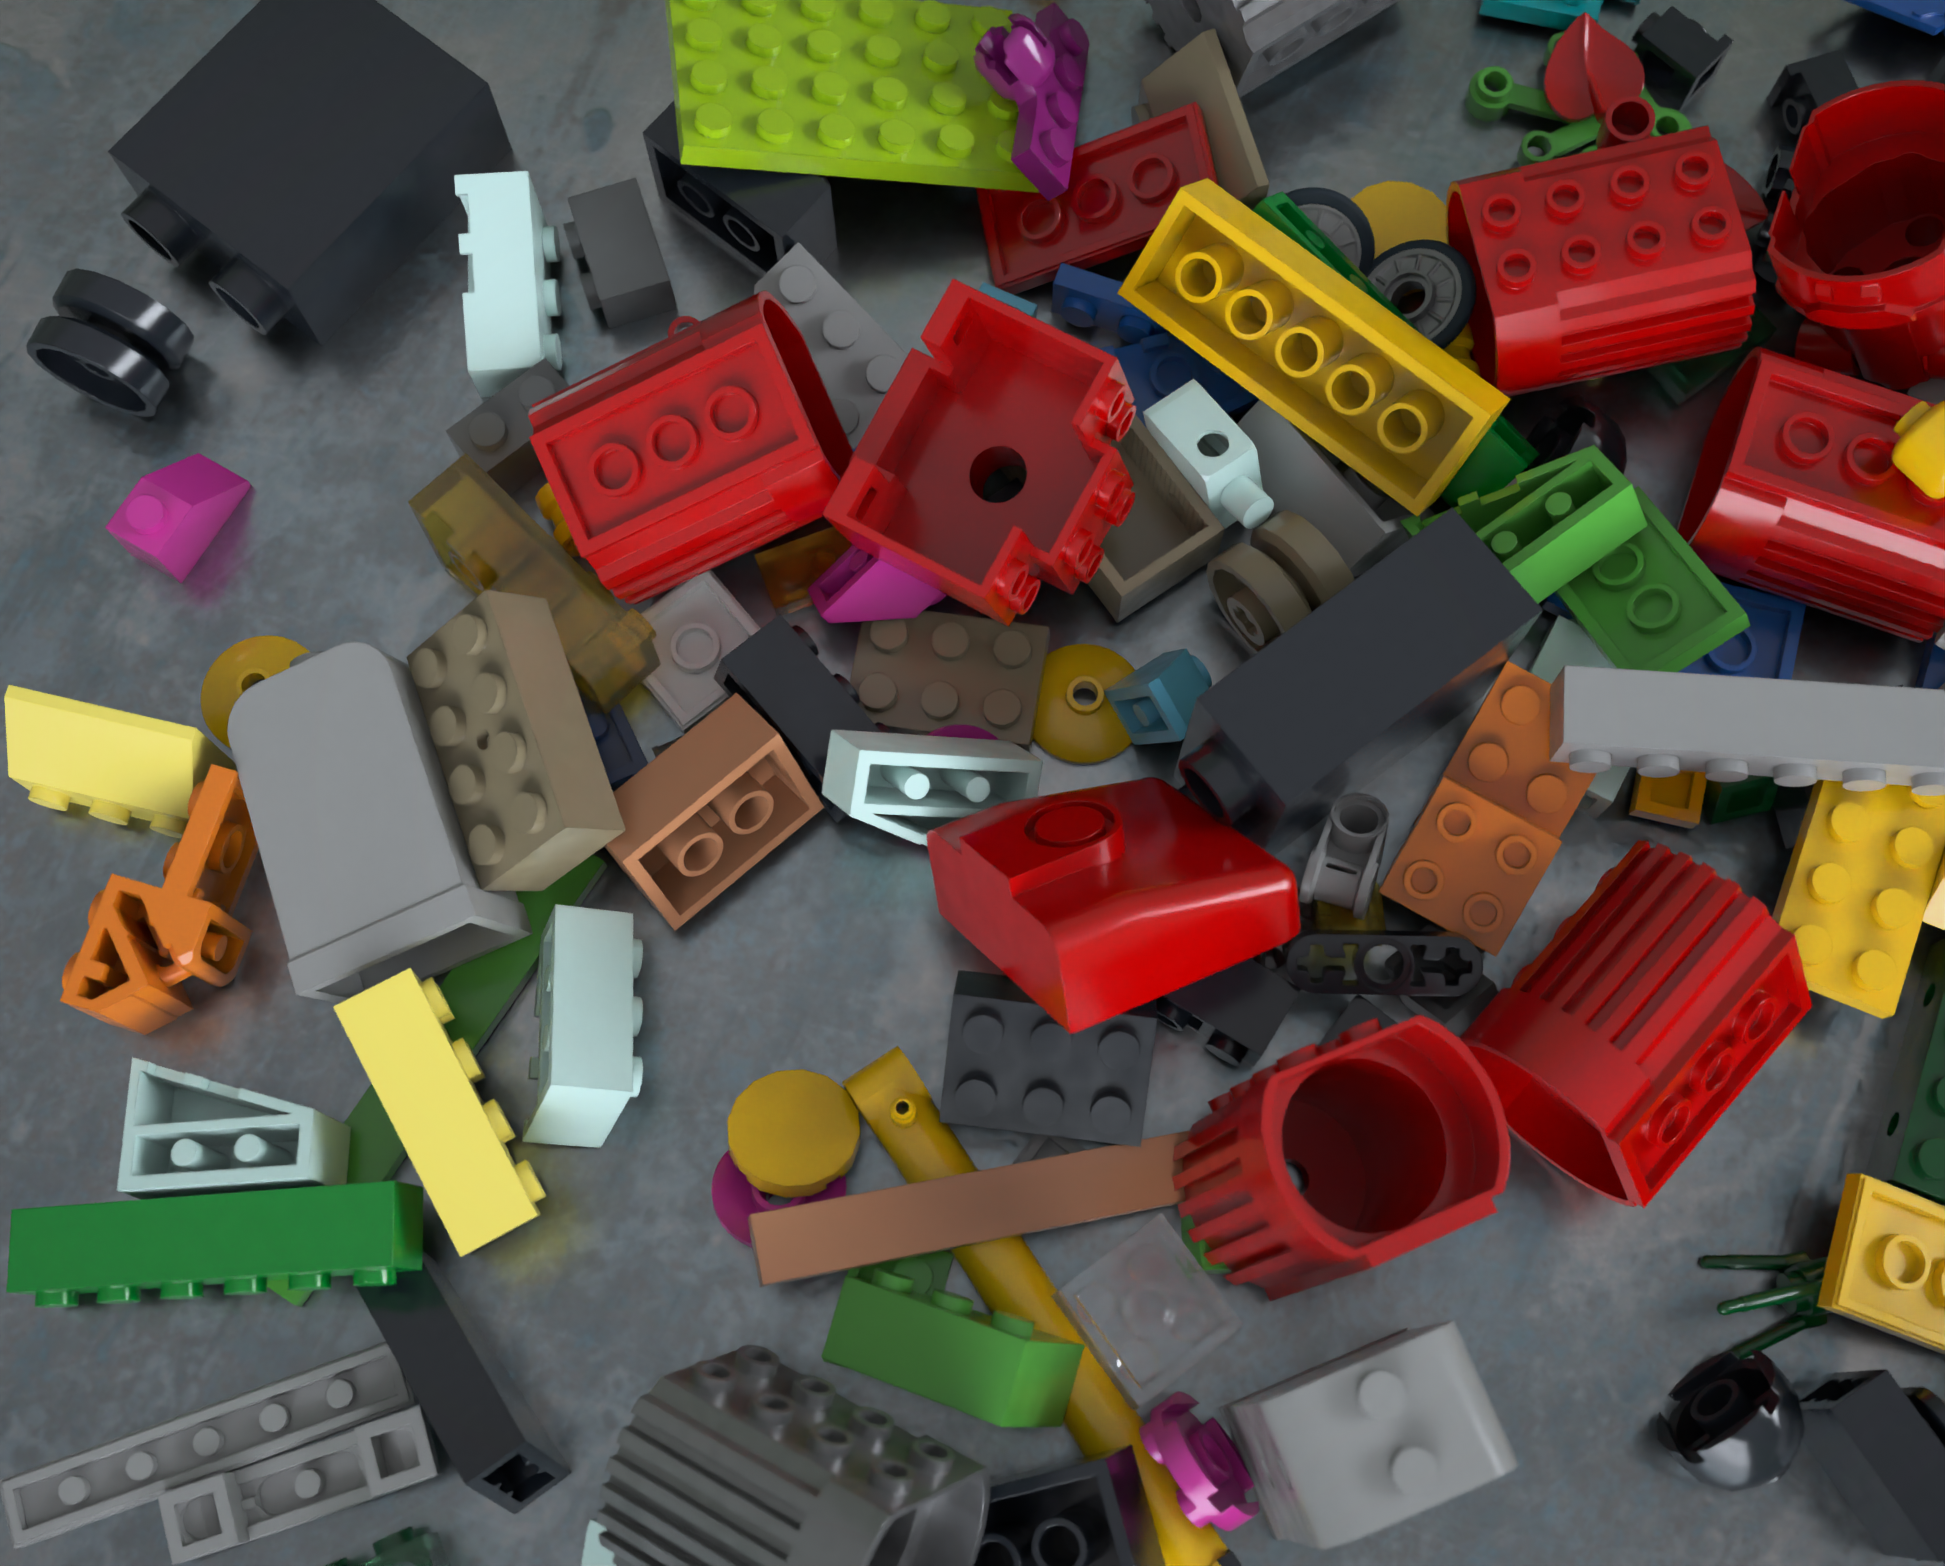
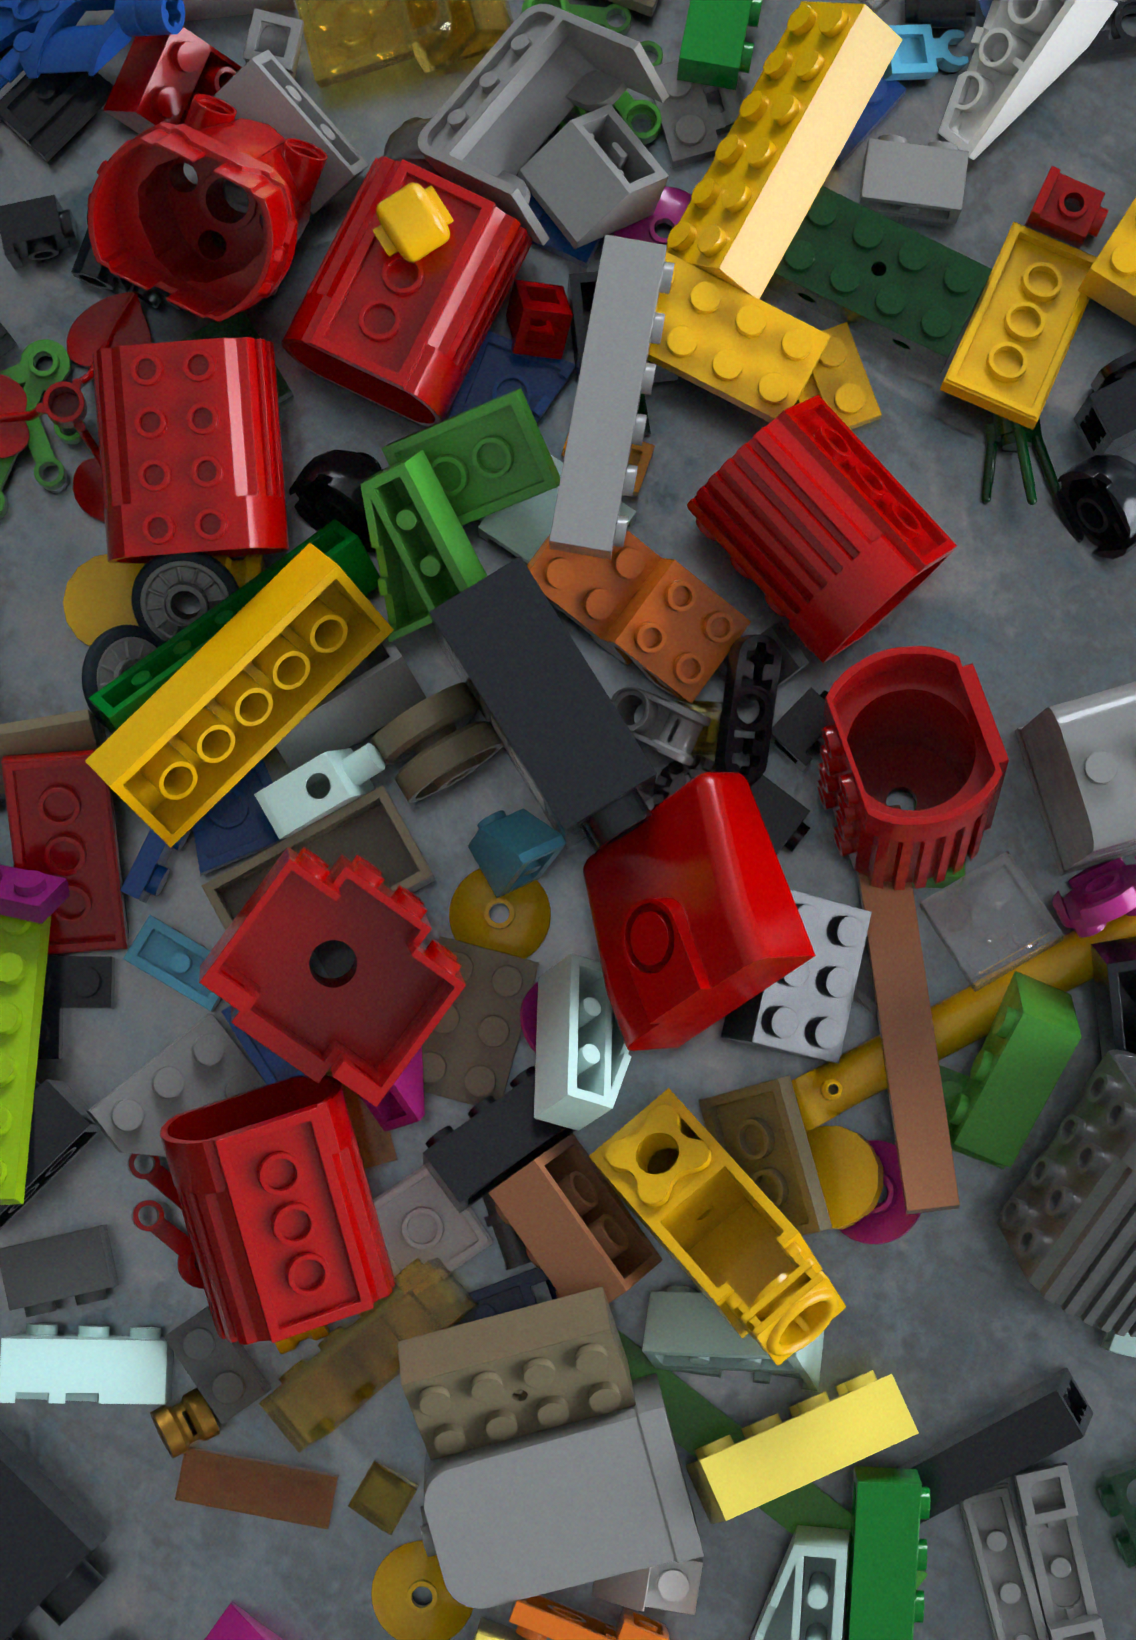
camera: 80 degrees left, 10 degrees up
none -> black plate [38,956,115,1059]
none -> pearl gold wheel [150,1388,220,1458]
none -> clear orange plate [175,1446,340,1529]
none -> clear yellow slope [348,1460,419,1535]
none -> red brick [506,279,573,359]
none -> yellow piece [589,1088,846,1366]
none -> white slope [592,1559,703,1615]
none -> dark tan plate [699,1075,832,1236]
none -> yellow plate [797,322,882,430]

